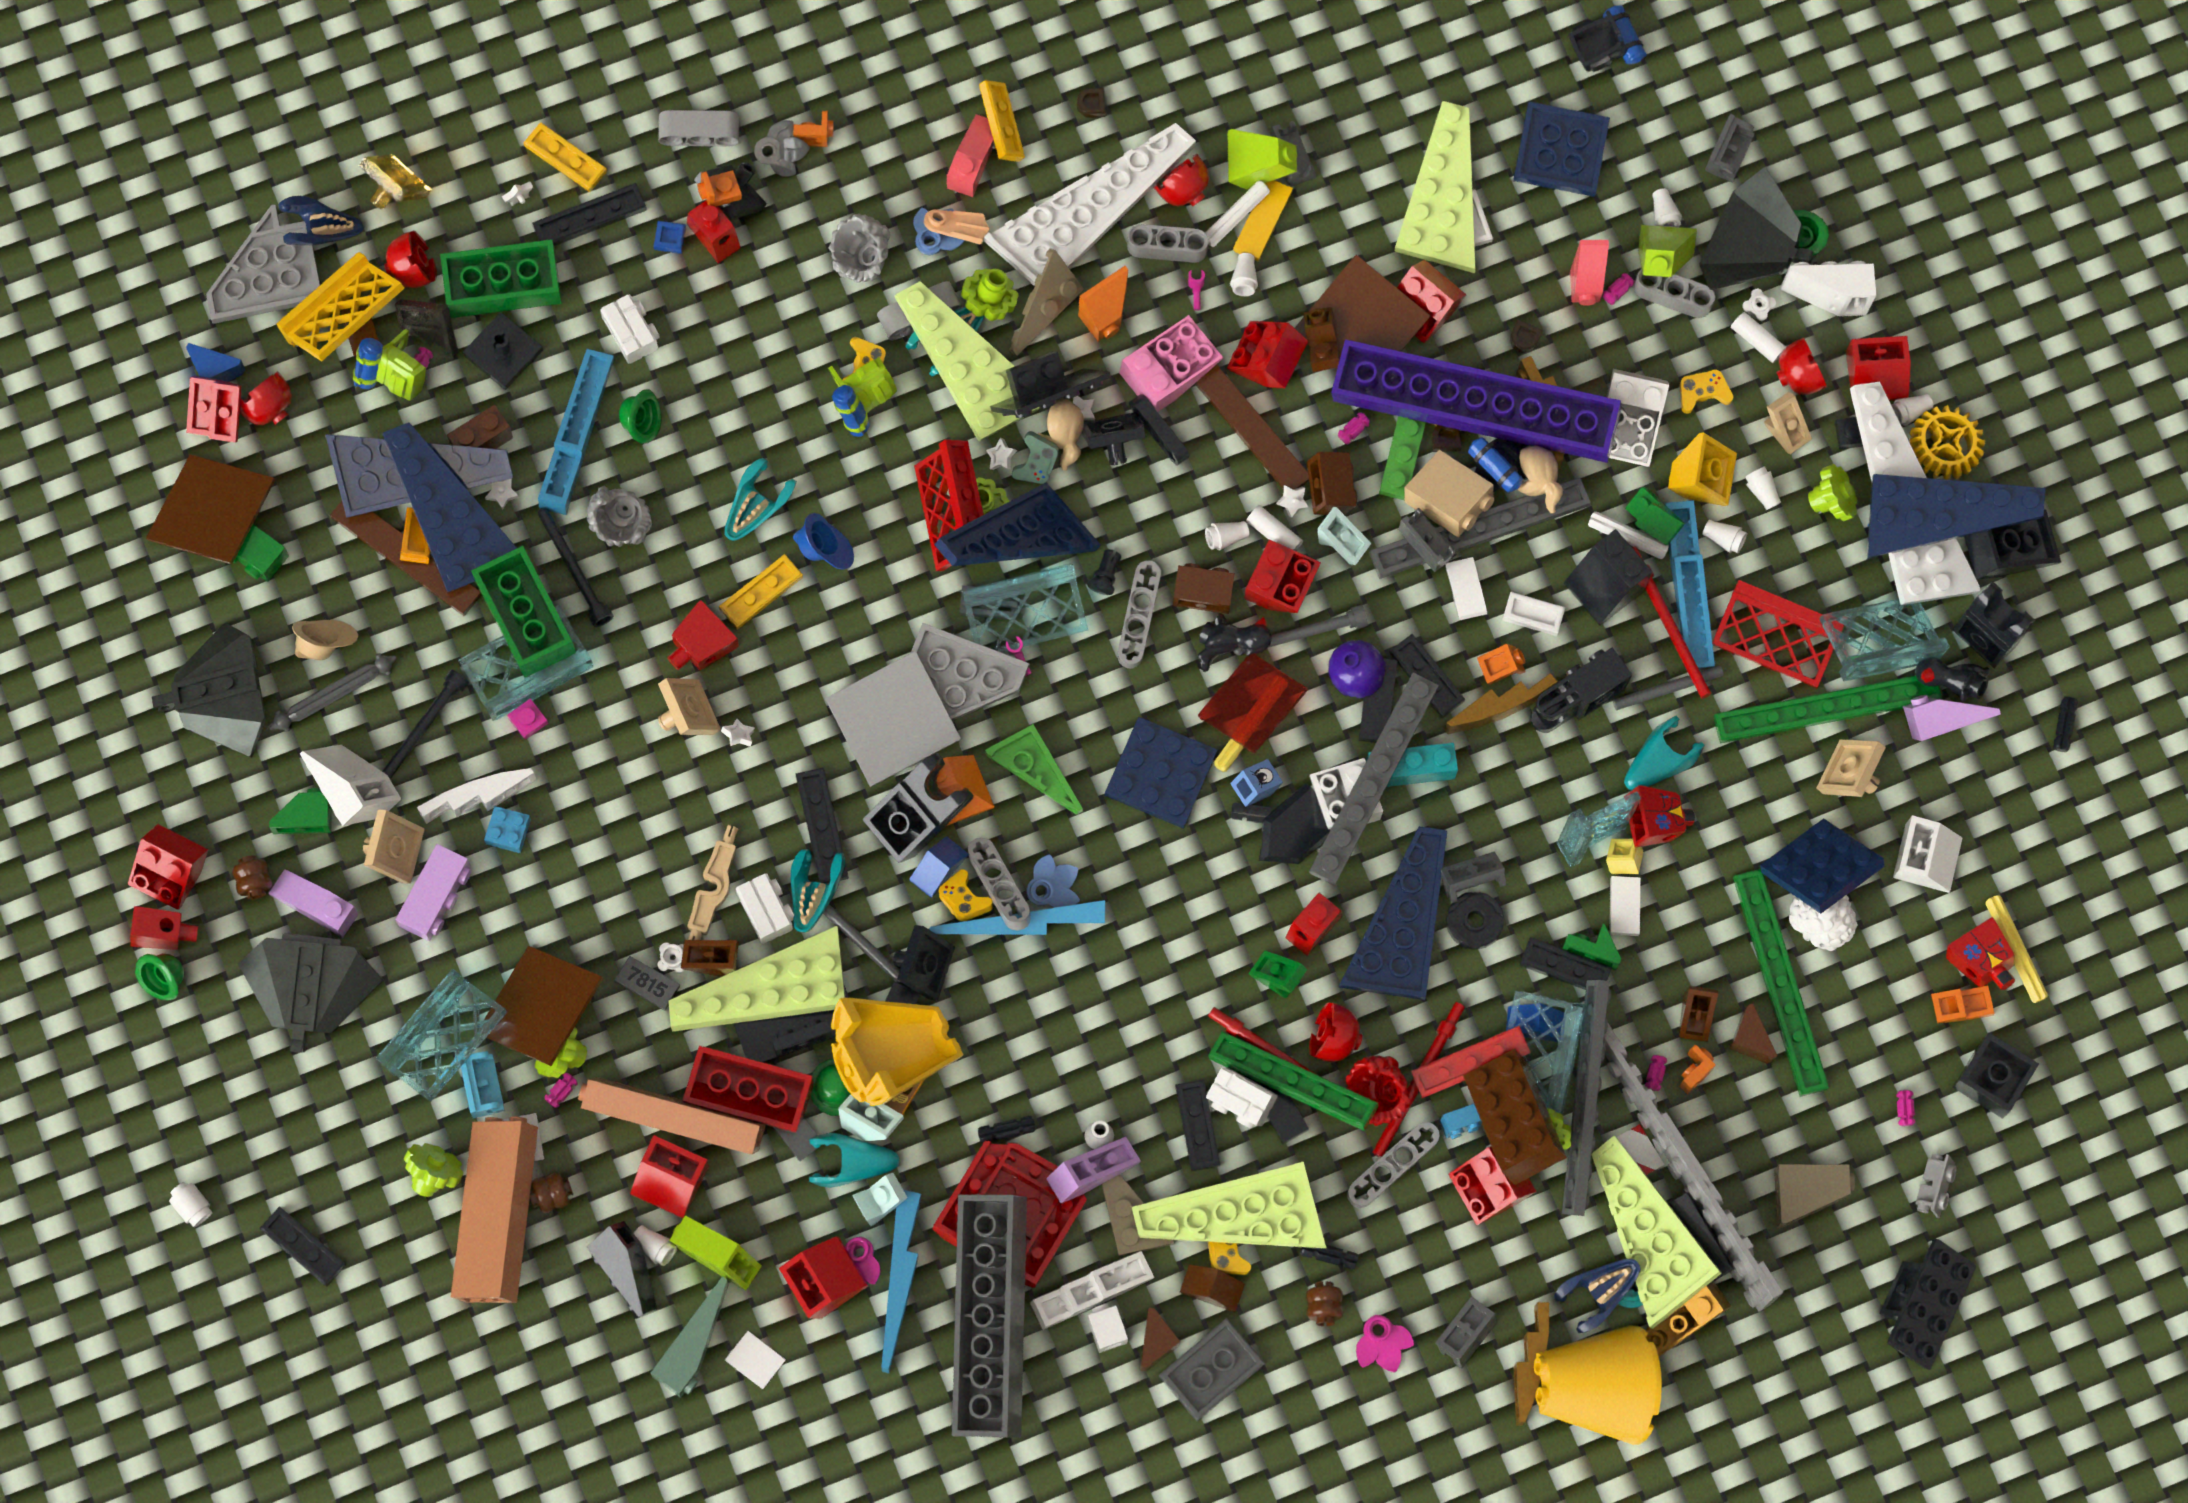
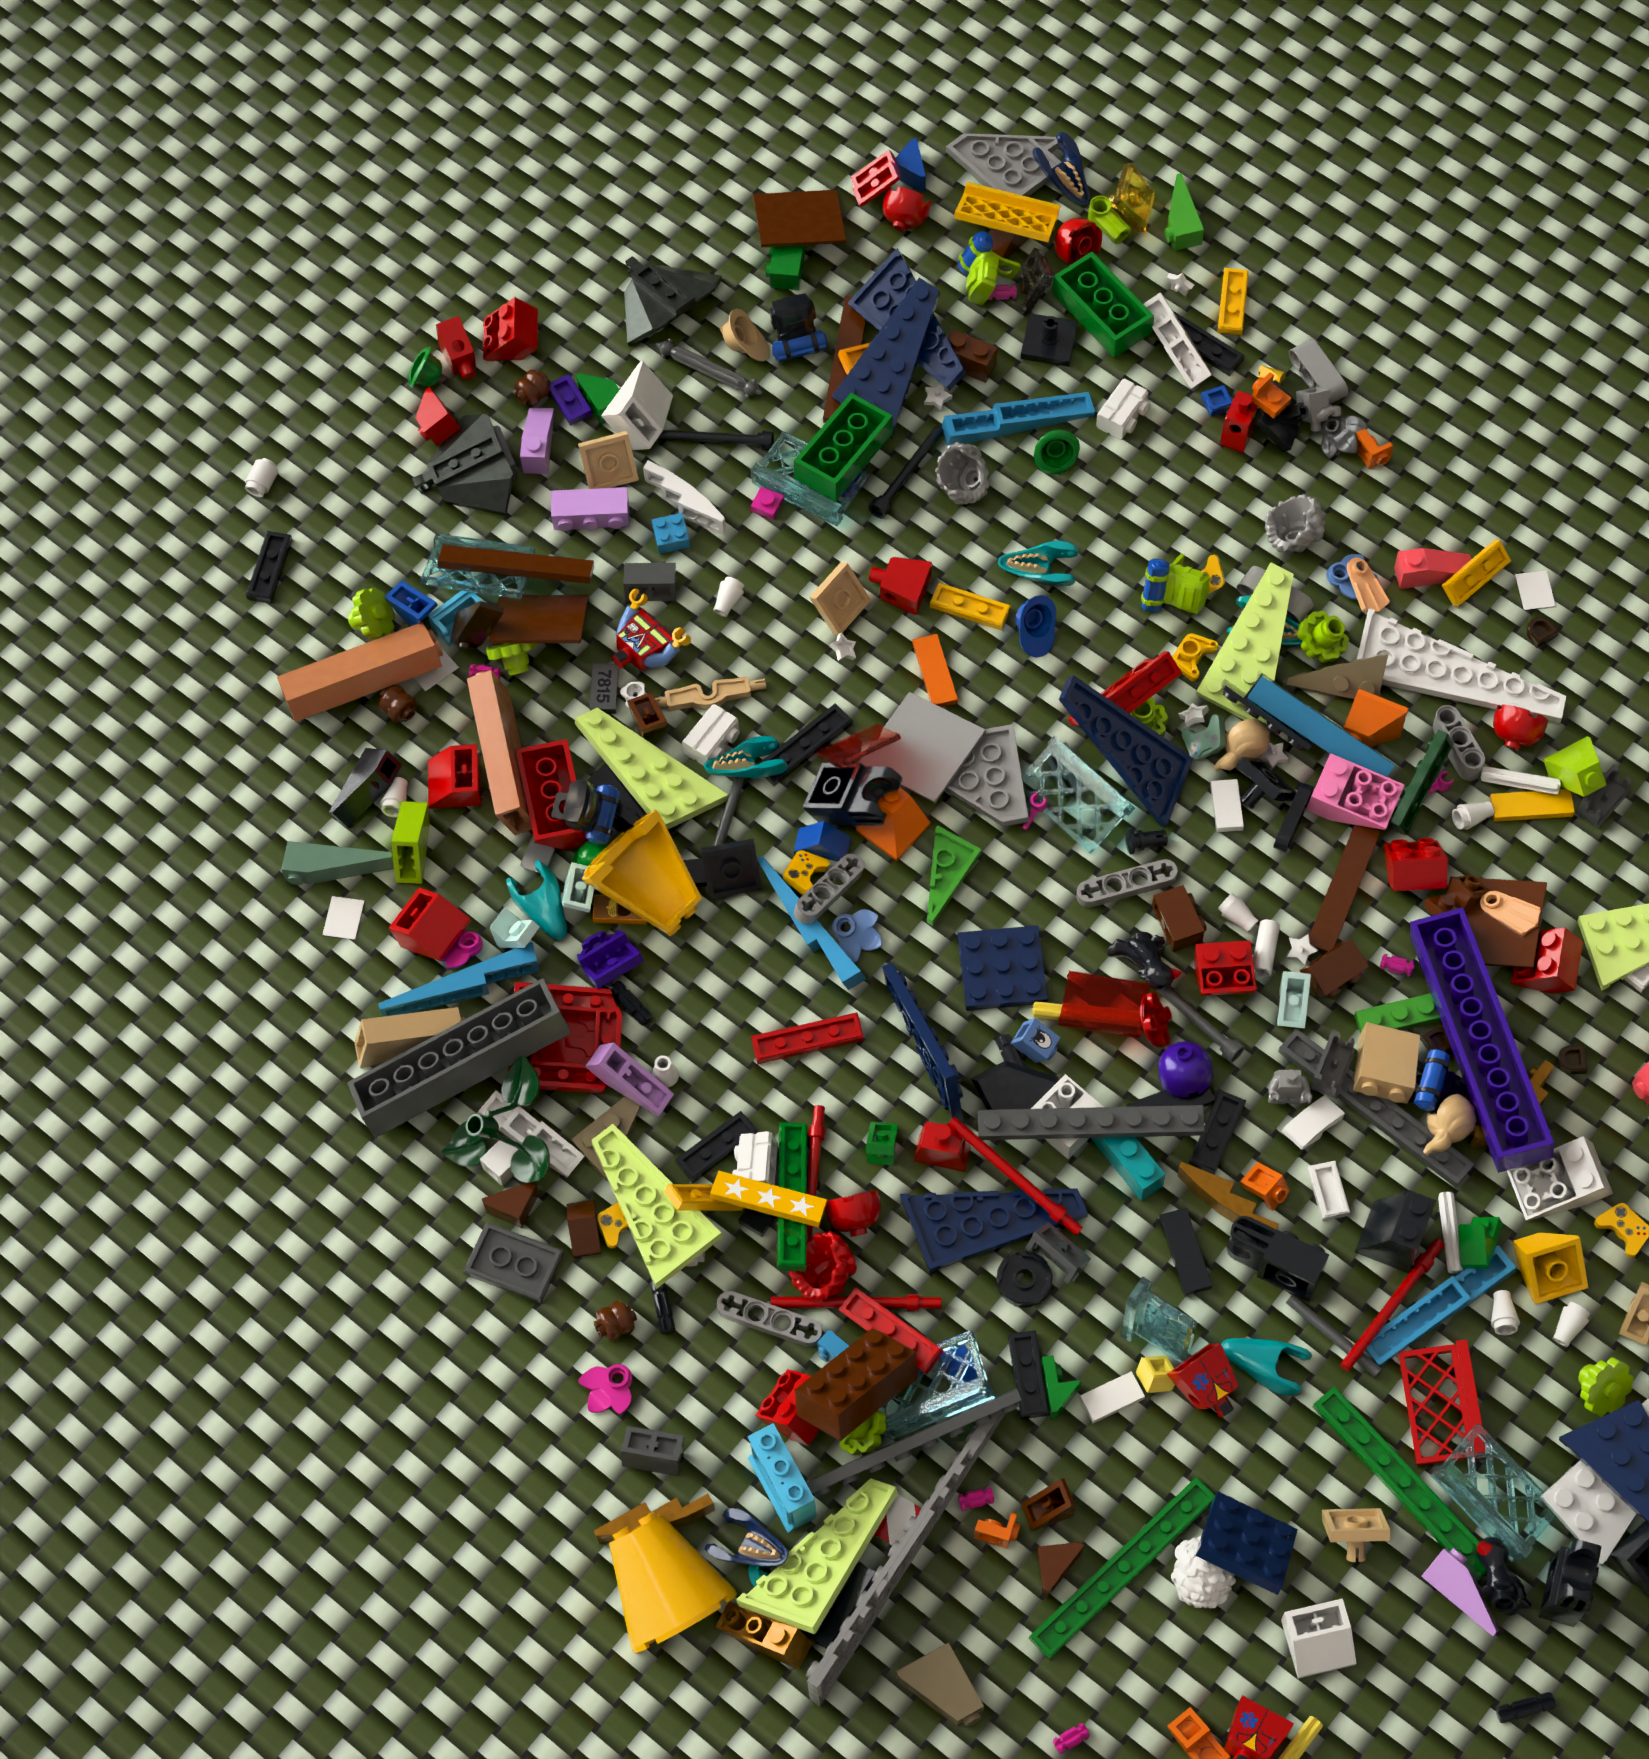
camera: 70 degrees right, 10 degrees down
none -> tan slope [355,1007,465,1068]
none -> blue slope [384,581,438,627]
none -> slope [415,387,460,446]
none -> reddish brown tile [437,545,594,584]
none -> dark green plant [442,1056,550,1183]
none -> dark brown slope [450,601,505,651]
none -> dark purple plate [549,374,592,426]
none -> black piece [551,780,620,845]
none -> dark purple slope [577,930,644,989]
none -> torso [612,589,691,671]
none -> dark grey hinge [623,563,677,601]
none -> yellow tile [664,1184,743,1211]
none -> yellow tile [710,1170,827,1228]
none -> white cone [713,577,744,617]
none -> medium azure window [747,1423,817,1533]
none -> red tile [751,1012,864,1064]
none -> black piece [770,293,828,362]
none -> clear red piece [816,724,901,768]
none -> dark blue wing [882,963,964,1124]
none -> orange tile [912,634,958,708]
none -> red bar [947,1116,1083,1236]
none -> lime piece [1088,196,1131,244]
none -> red dish [1140,992,1172,1047]
none -> white slope [1143,293,1212,389]
none -> black tile [1159,1208,1212,1296]
none -> bright green slope [1164,173,1204,251]
none -> yellow piece [1172,633,1219,682]
none -> white tile [1210,779,1244,832]
none -> dark azure slope [1247,675,1395,777]
none -> yellow slope [1258,365,1286,384]
none -> light grey piece [1268,1069,1312,1104]
none -> light grey piece [1296,387,1341,431]
none -> dark green plate [1391,730,1454,835]
none -> light nougat piece [1480,891,1541,936]
none -> white sticker [1515,570,1556,610]

